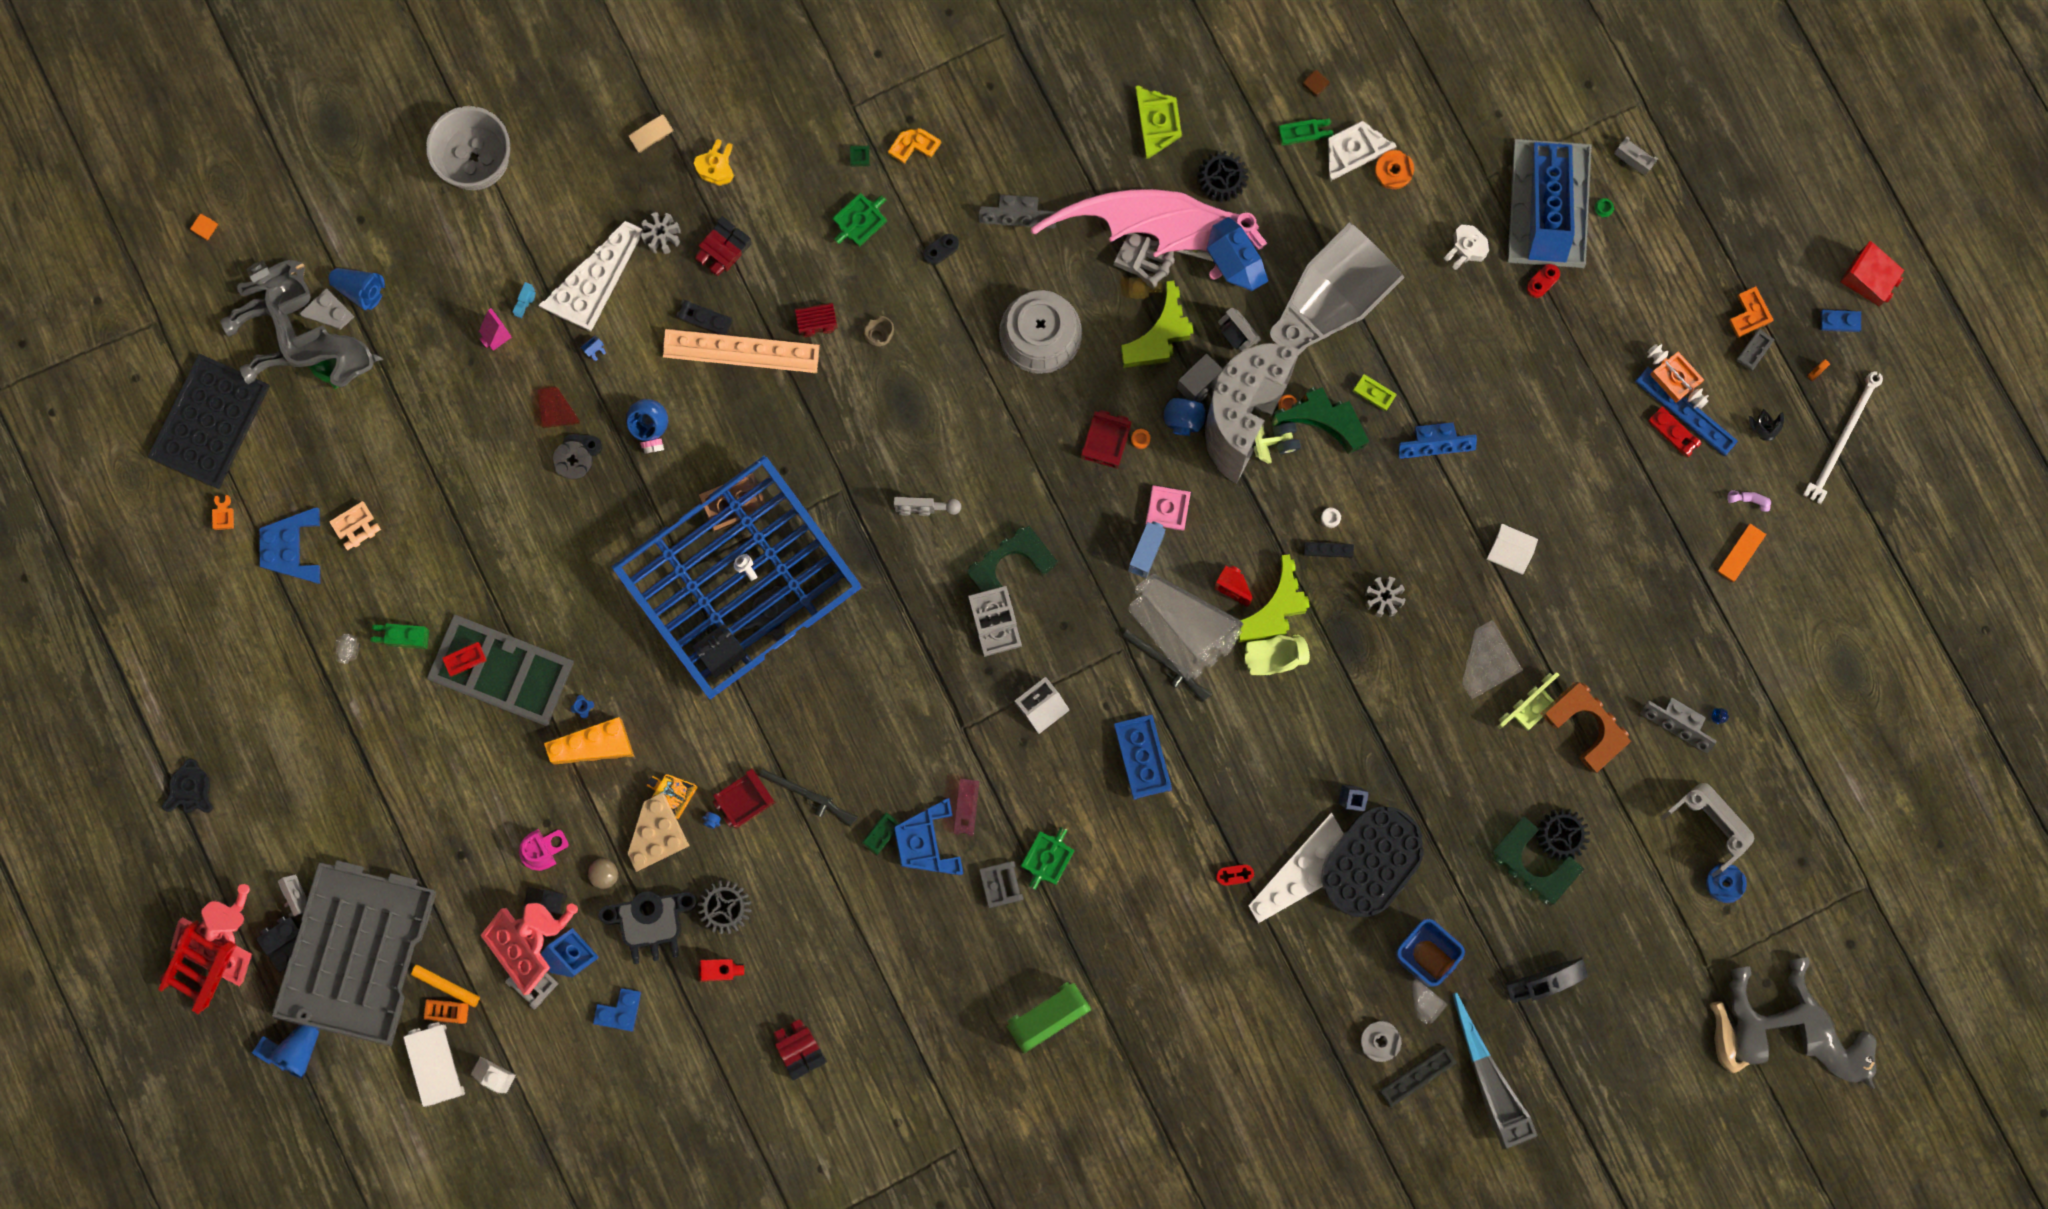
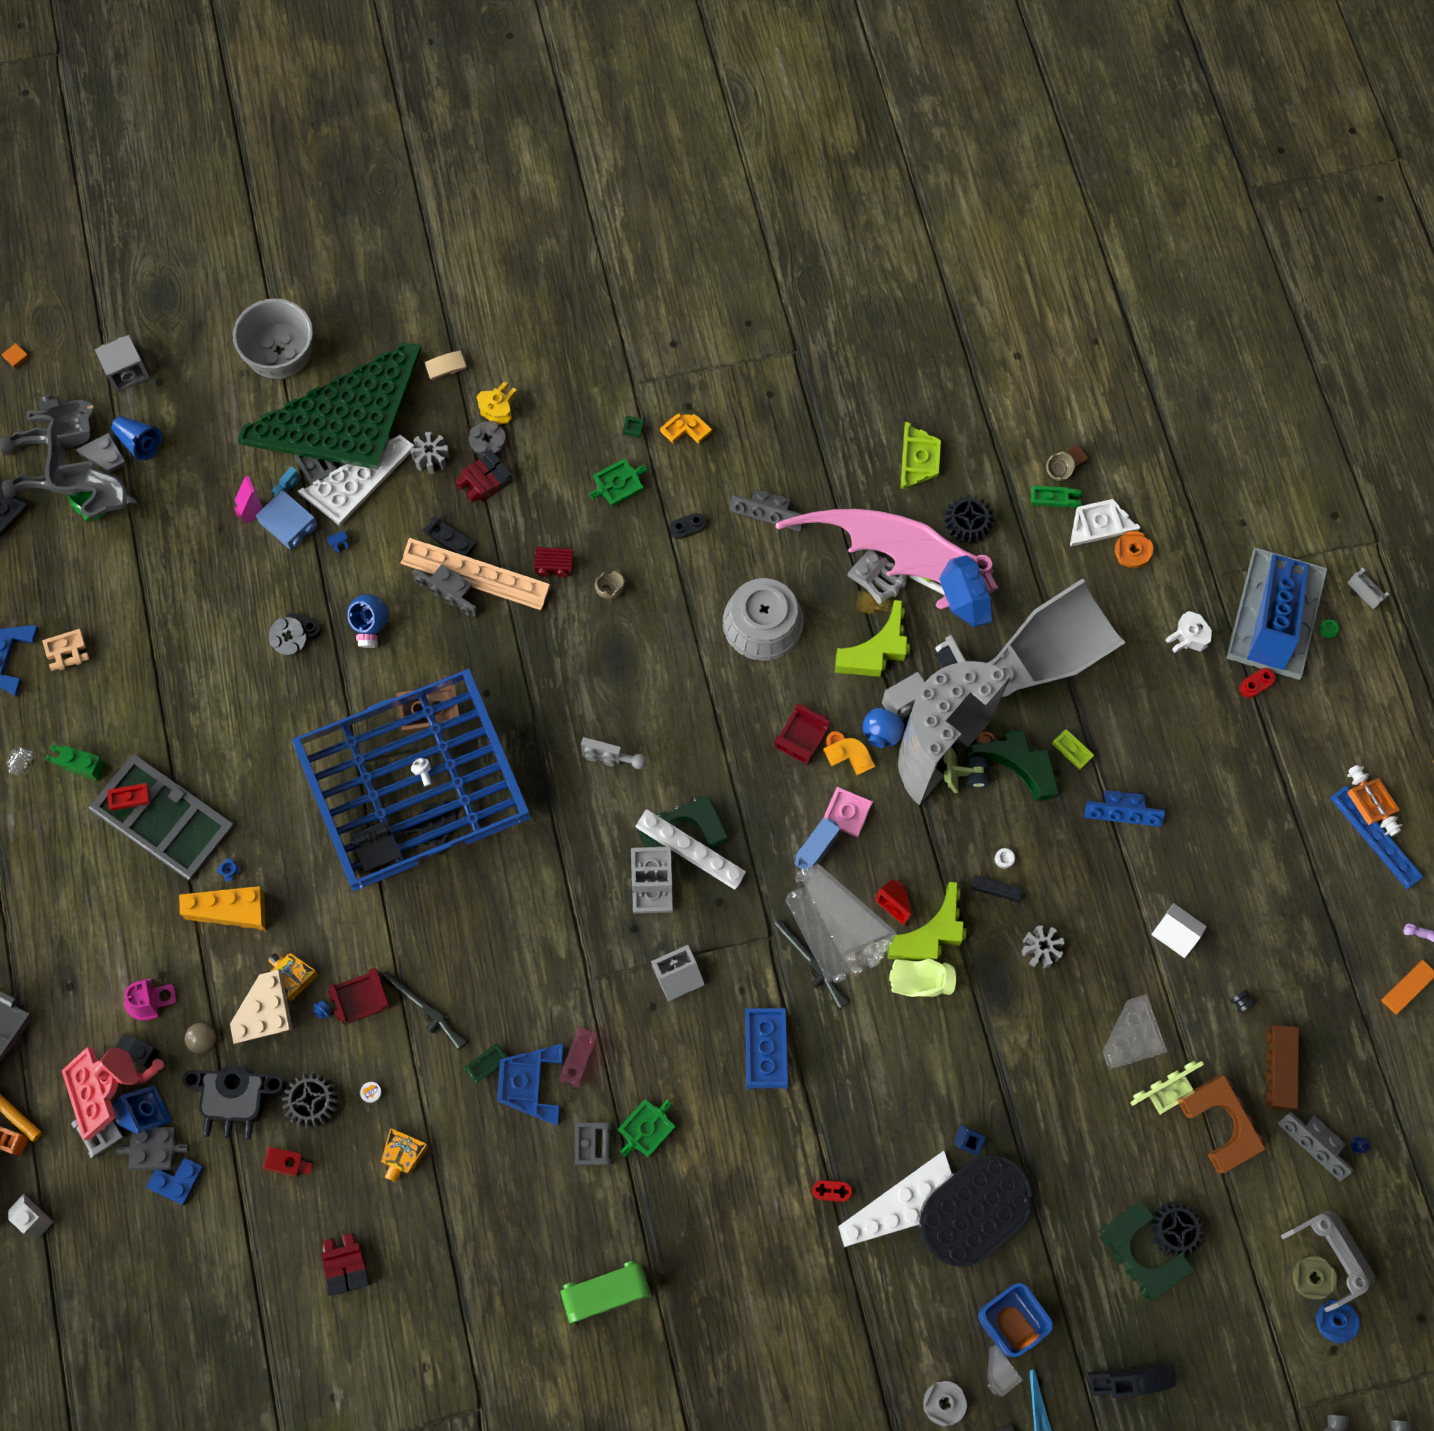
camera: 10 degrees right, 10 degrees down
clear red wing [538,387,580,428] -> none
red plate [1648,406,1702,458] -> none
none -> light grey slope [95,335,150,393]
none -> dark grey plate [116,1127,189,1171]
none -> dark green plate [238,342,422,470]
none -> medium blue brick [256,490,317,550]
none -> dark grey plate [294,455,339,485]
none -> white tile [360,1082,382,1103]
none -> light orange torso [381,1129,429,1182]
none -> dark grey bracket [413,564,477,617]
none -> flat silver plate [469,421,506,456]
none -> white plate [635,809,746,890]
none -> light orange plate [823,738,875,775]
none -> dark tan hair [1046,452,1075,481]
none -> black wheel [1230,990,1256,1014]
none -> reddish brown brick [1265,1025,1299,1111]
none -> olive plate [1293,1256,1337,1300]

